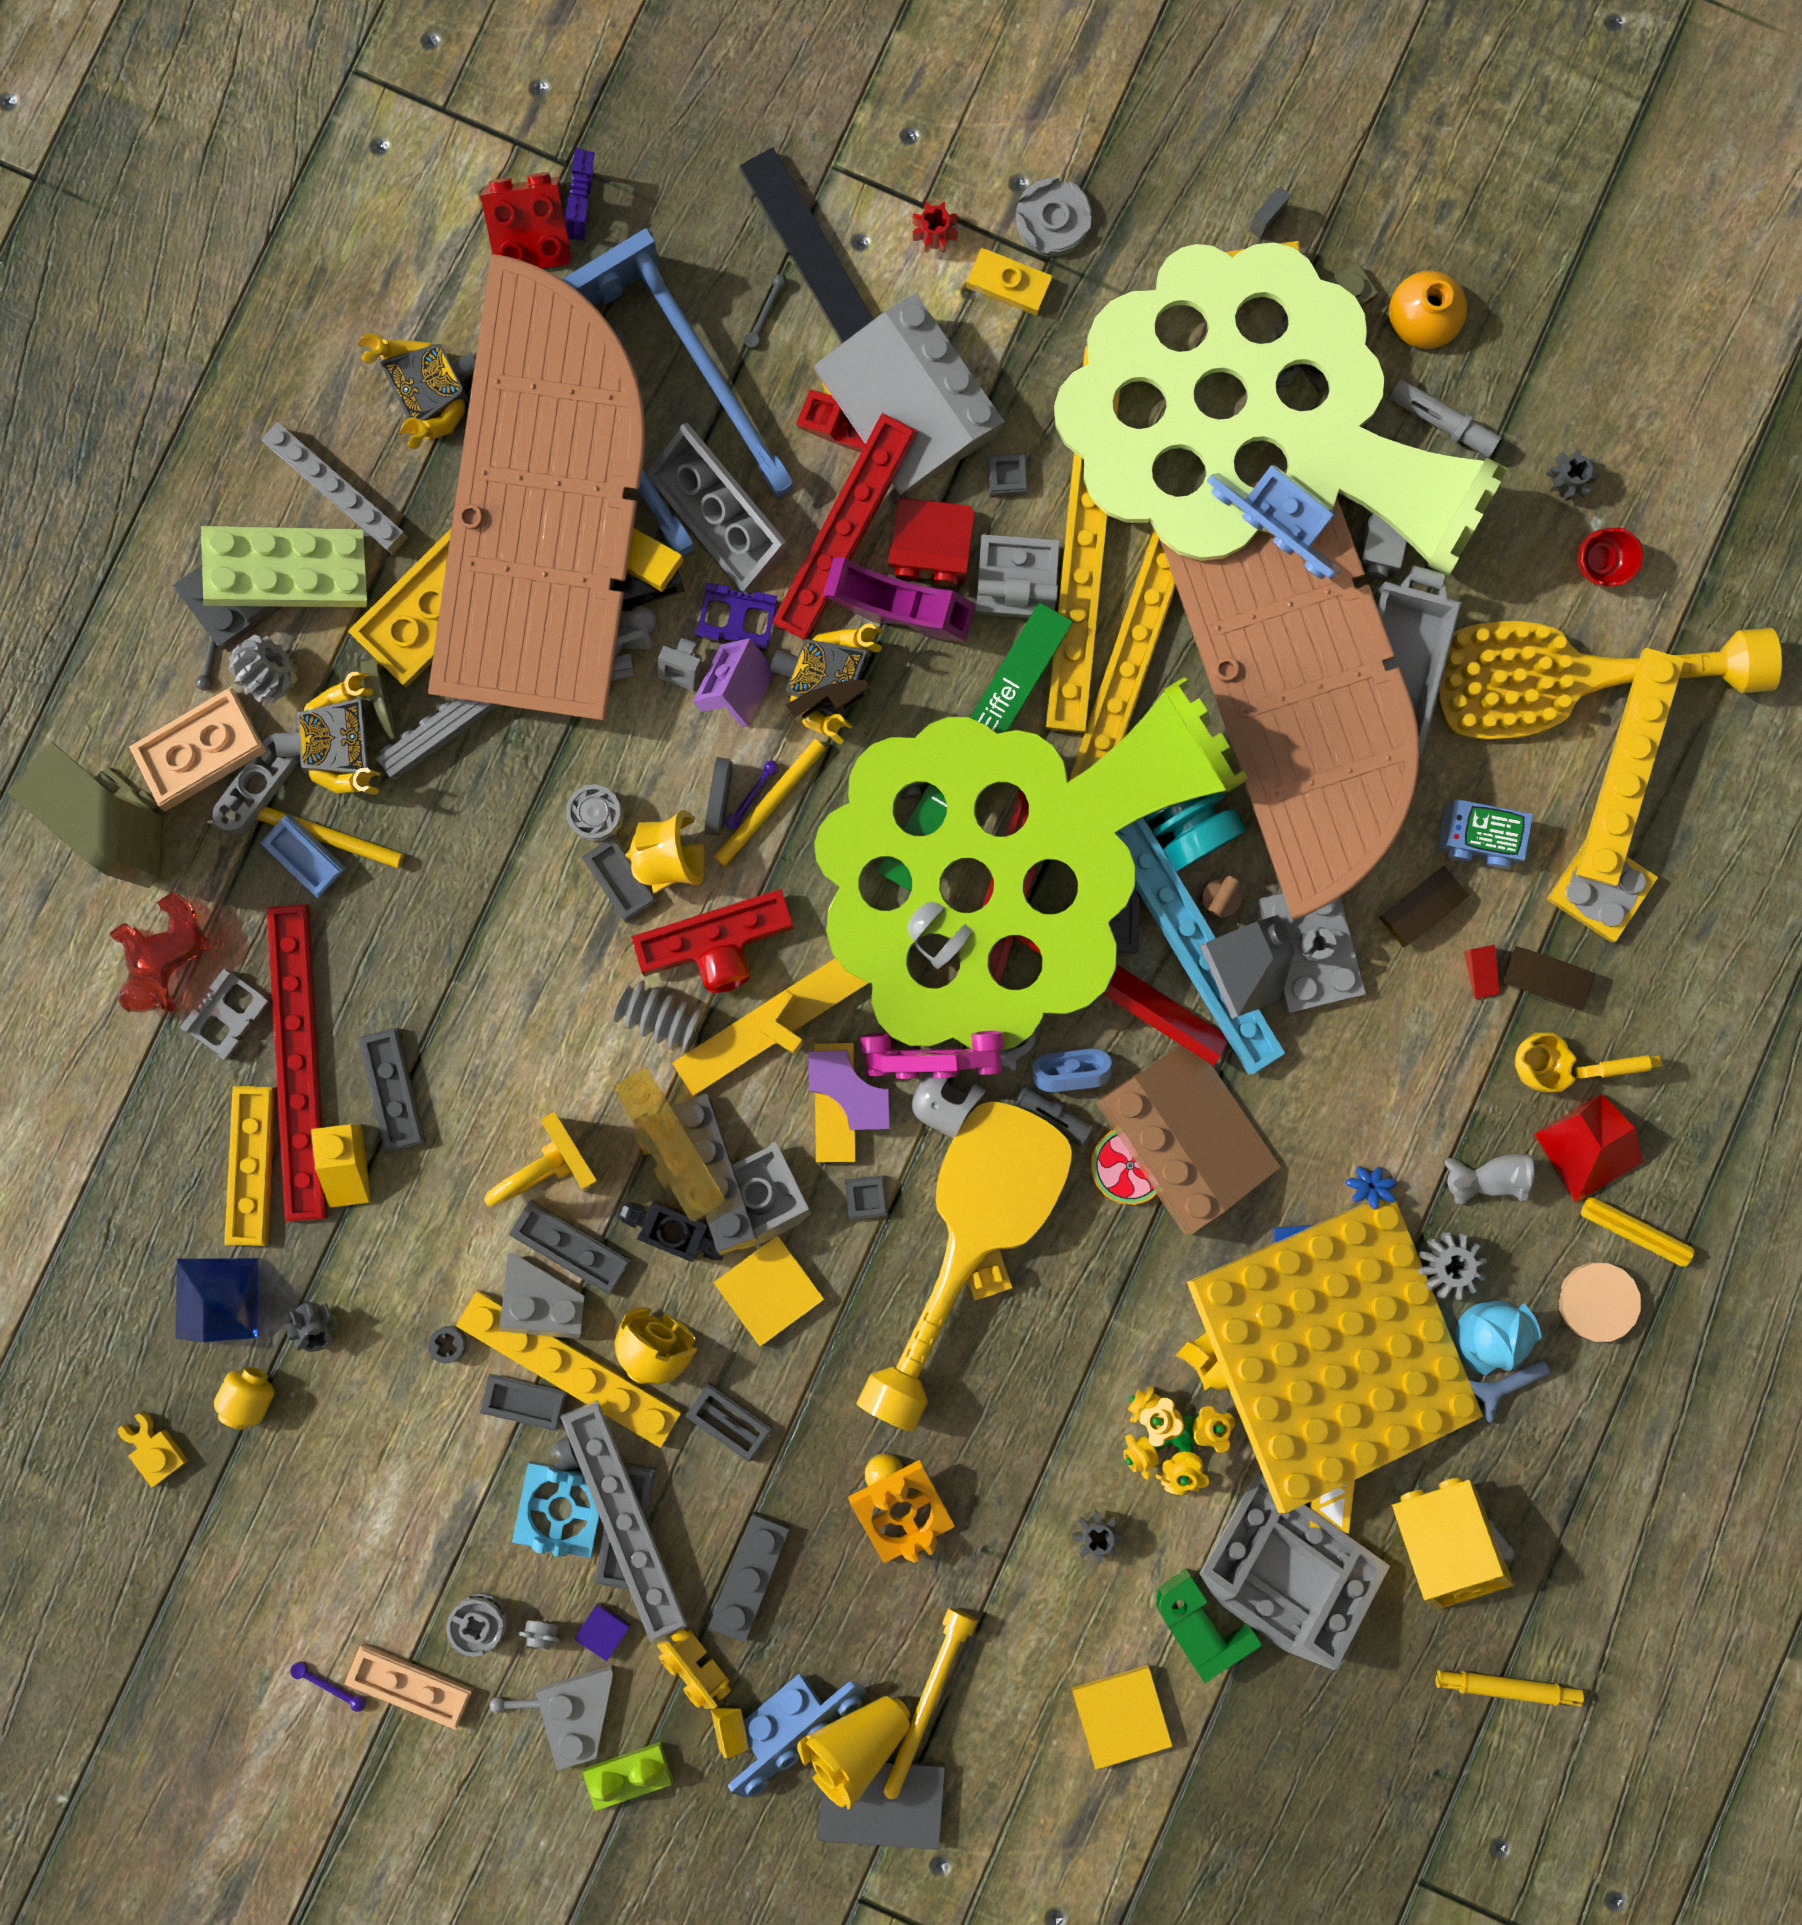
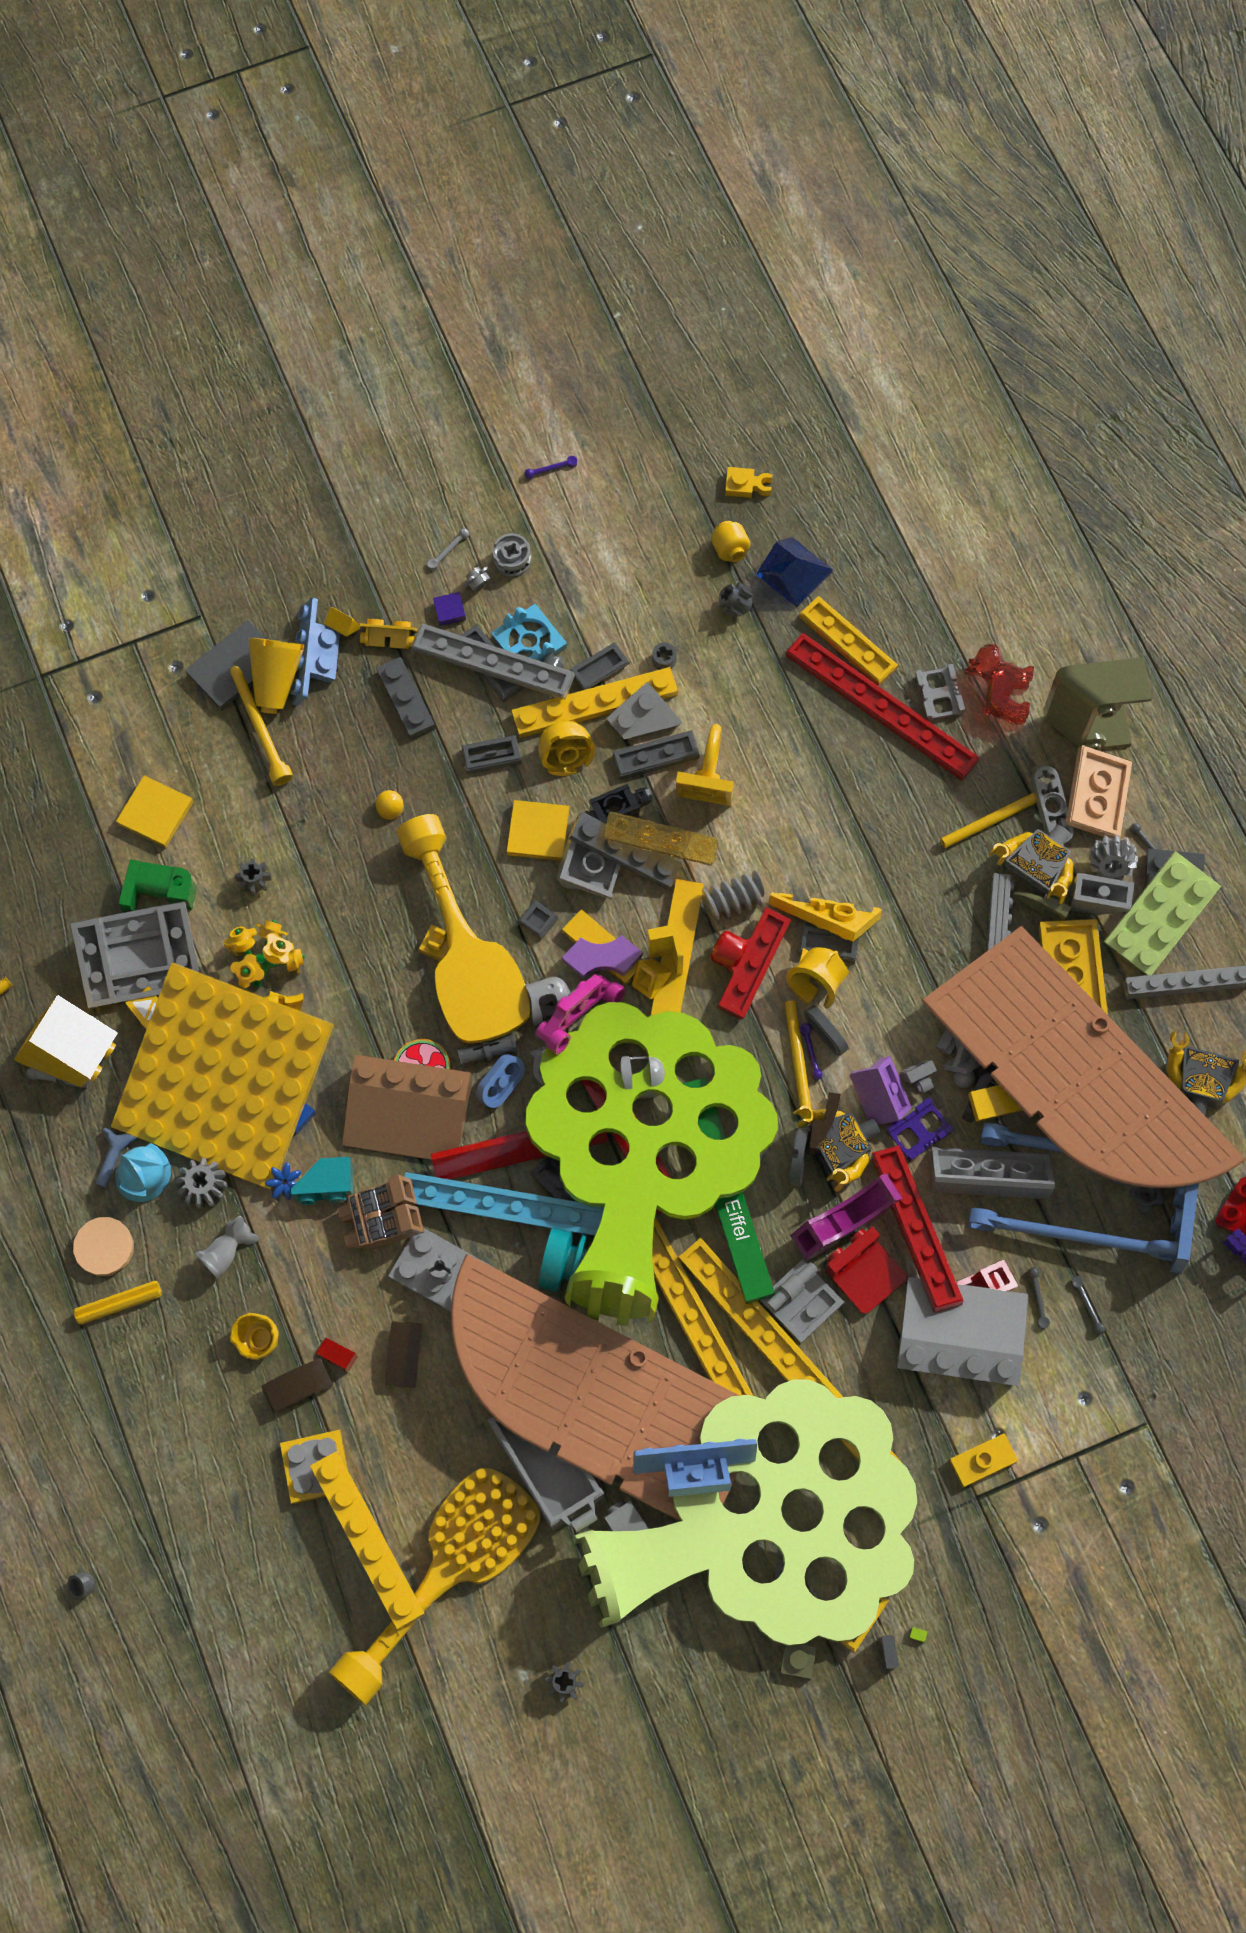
camera: 135 degrees right, 15 degrees down
medium blue tile [260,814,347,898] -> none
yellow slope [311,1124,371,1208] -> none
light nougat tile [345,1643,474,1730] -> none
dark grey tile [358,1028,426,1152] -> none
light grey wing [536,1665,613,1771] -> none
light grey wheel [566,784,624,842] -> none
lime tile [582,1742,673,1811] -> none
black tile [740,147,874,344] -> none
light orange piece [848,1460,955,1563] -> none
red gear [912,202,958,253] -> none
dark grey tile [987,453,1029,497] -> none
light grey tile [1015,177,1092,257] -> none
dark grey slope [1200,915,1294,1019] -> none
medium nougat plate [1202,875,1242,918] -> none
light orange piece [1389,270,1467,349] -> none
light grey pin [1389,378,1501,458] -> none
brick [1437,799,1533,869] -> none
red slope [1533,1094,1644,1202] -> none
yellow piece [1574,1055,1662,1078] -> none
red hair [1576,528,1644,587] -> none
none -> teal slope [291,1157,354,1205]
none -> medium nougat hips [337,1175,424,1250]
none -> yellow slope [631,959,672,999]
none -> yellow wing [768,892,882,942]
none -> dark grey tile [788,1127,810,1187]
none -> lime piece [909,1627,928,1643]
none -> dark grey hinge [1028,1267,1050,1329]
none -> light grey slope [1069,873,1134,915]

